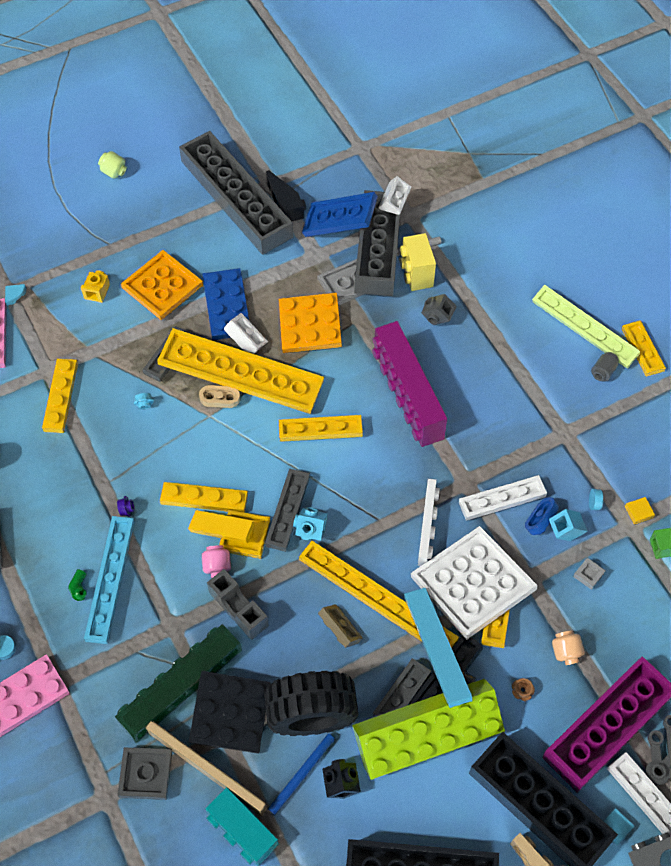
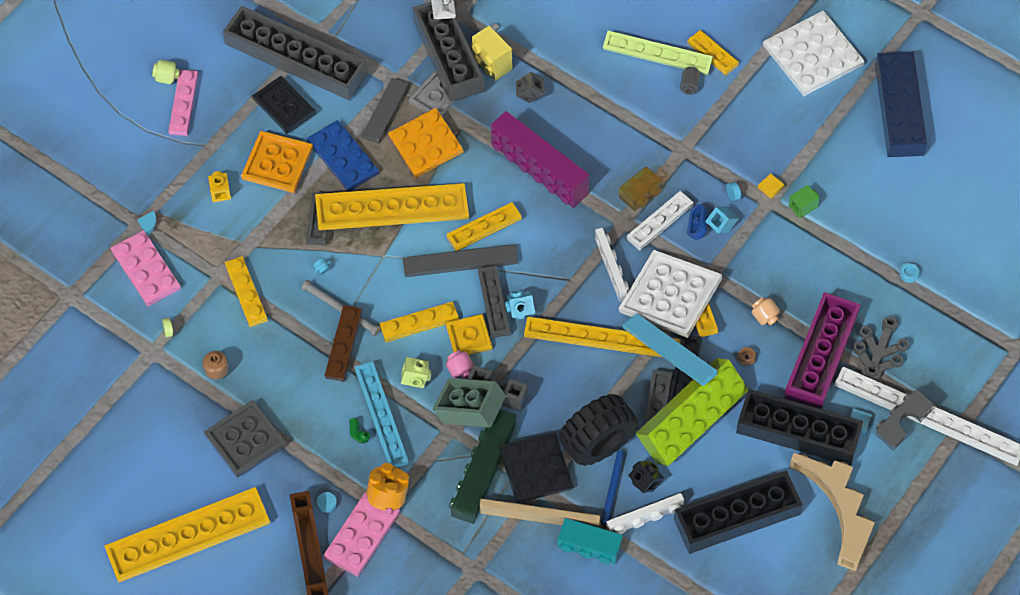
camera: 25 degrees left, 0 degrees up
dark purple plate [117,496,135,517] -> none
dark grey plate [117,747,172,800] -> none
yellow tile [188,510,255,543] -> none
tan plate [199,385,240,408] -> none
white slope [224,313,268,354] -> none
black slope [266,170,306,222] -> none
blue plate [302,192,378,237] -> none
dark tan plate [318,604,363,648] -> none
light grey plate [573,558,605,590] -> none
none -> bright pink plate [168,70,198,136]
none -> black plate [252,76,316,134]
none -> light grey bar [302,280,381,337]
none -> reddish brown plate [324,305,363,382]
none -> dark grey tile [362,78,409,144]
none -> light orange brick [366,463,409,510]
none -> yellowish green brick [401,357,431,388]
none -> dark grey tile [403,245,518,277]
none -> sand green brick [432,378,506,428]
none -> white plate [606,493,684,534]
none -> clear yellow brick [619,166,662,211]

